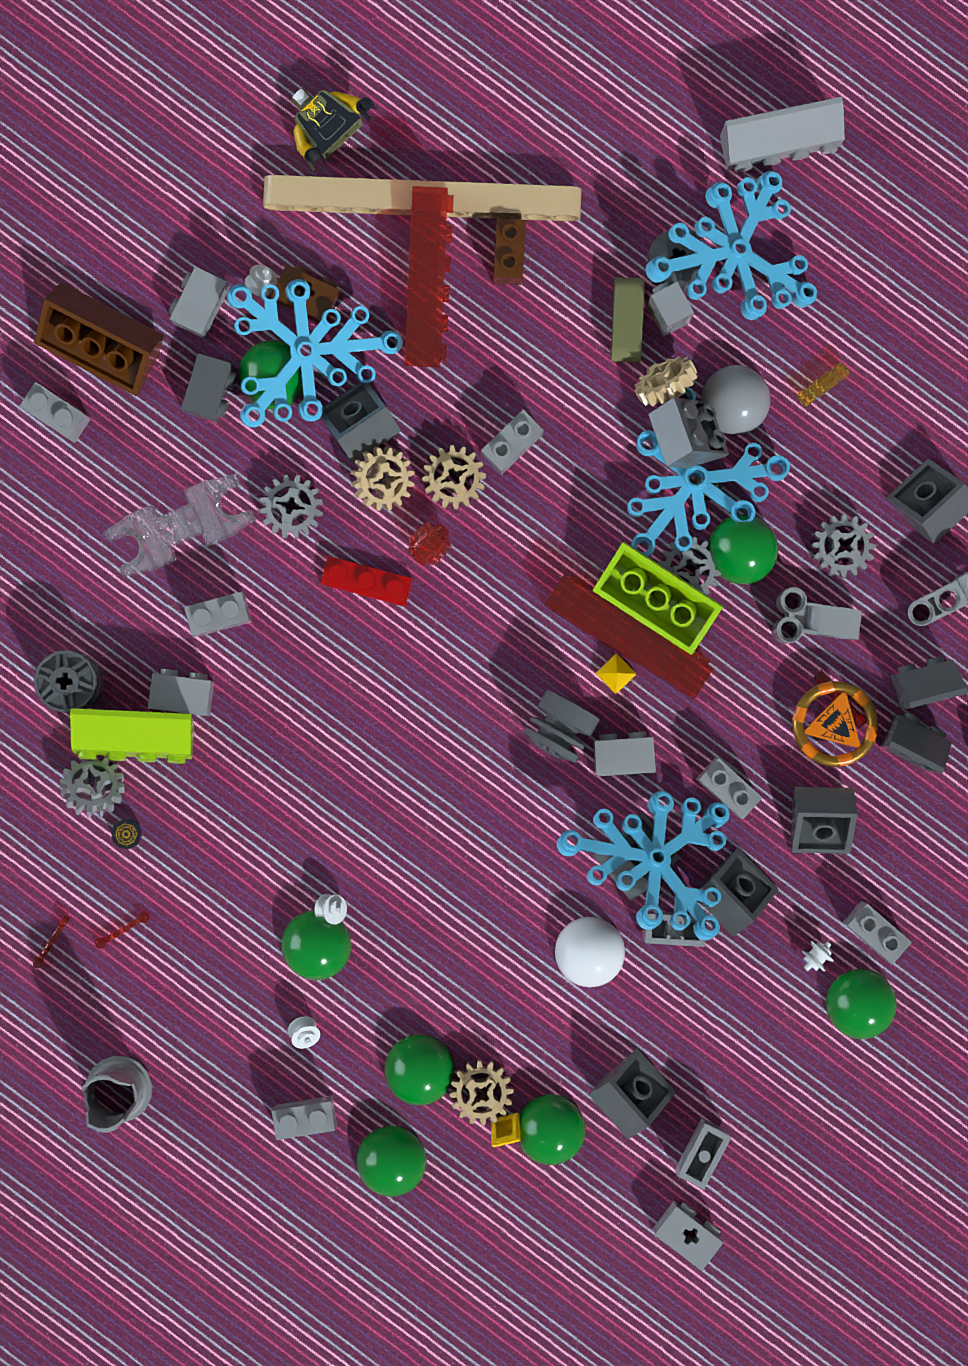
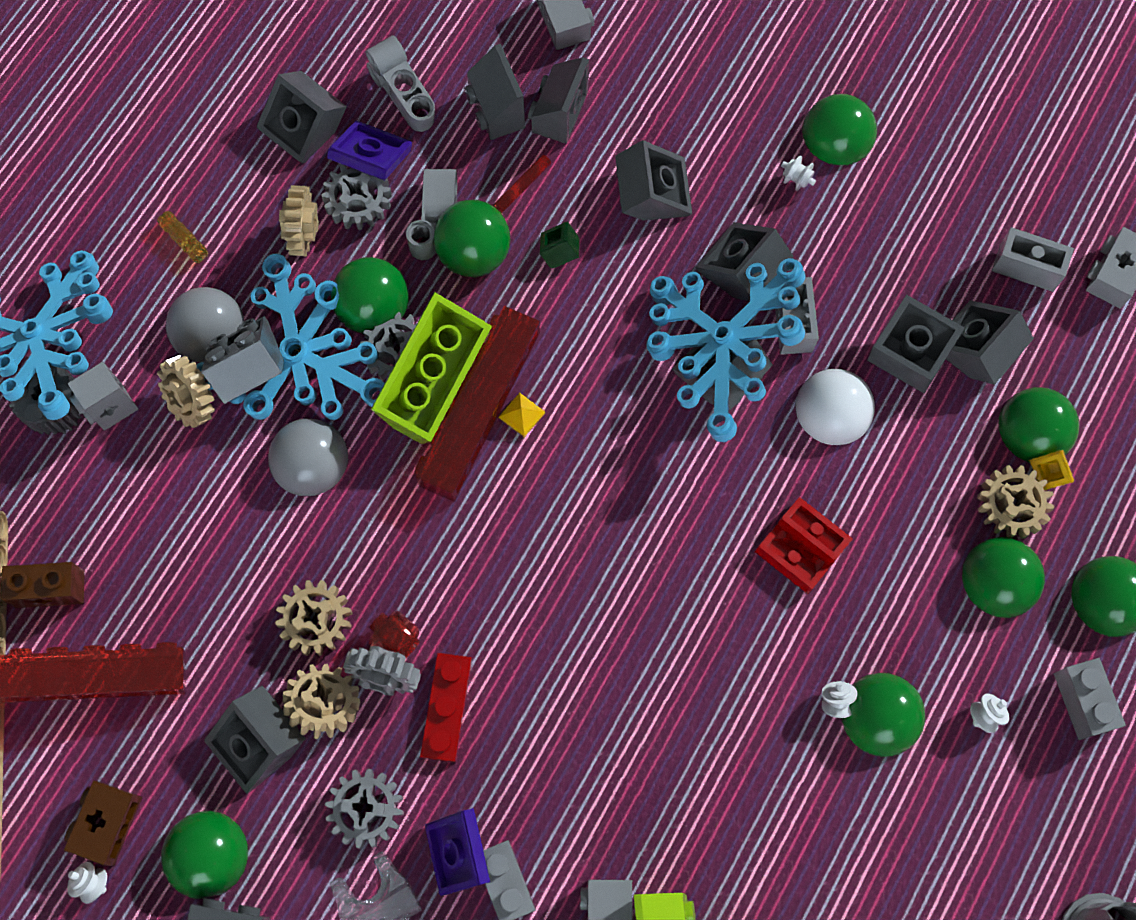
camera: 95 degrees left, 15 degrees down
medium azure plant [227,279,403,427] -> none
light grey brick [481,409,544,475] -> none
dark grey wheel [522,690,600,763] -> none
light grey brick [593,732,656,776] -> none
olive beam [611,277,644,363] -> none
light grey brick [696,758,762,820] -> none
piece [792,681,878,767] -> none
light grey brick [842,901,912,965] -> none
none -> light grey piece [268,418,348,496]
none -> tan gear [279,185,319,256]
none -> dark purple tile [327,120,412,181]
none -> light grey gear [343,646,421,696]
none -> dark purple tile [425,808,490,896]
none -> green piece [434,200,511,277]
none -> dark green slope [539,222,580,269]
none -> red slope [755,497,853,594]
none -> dark grey slope [867,295,965,393]

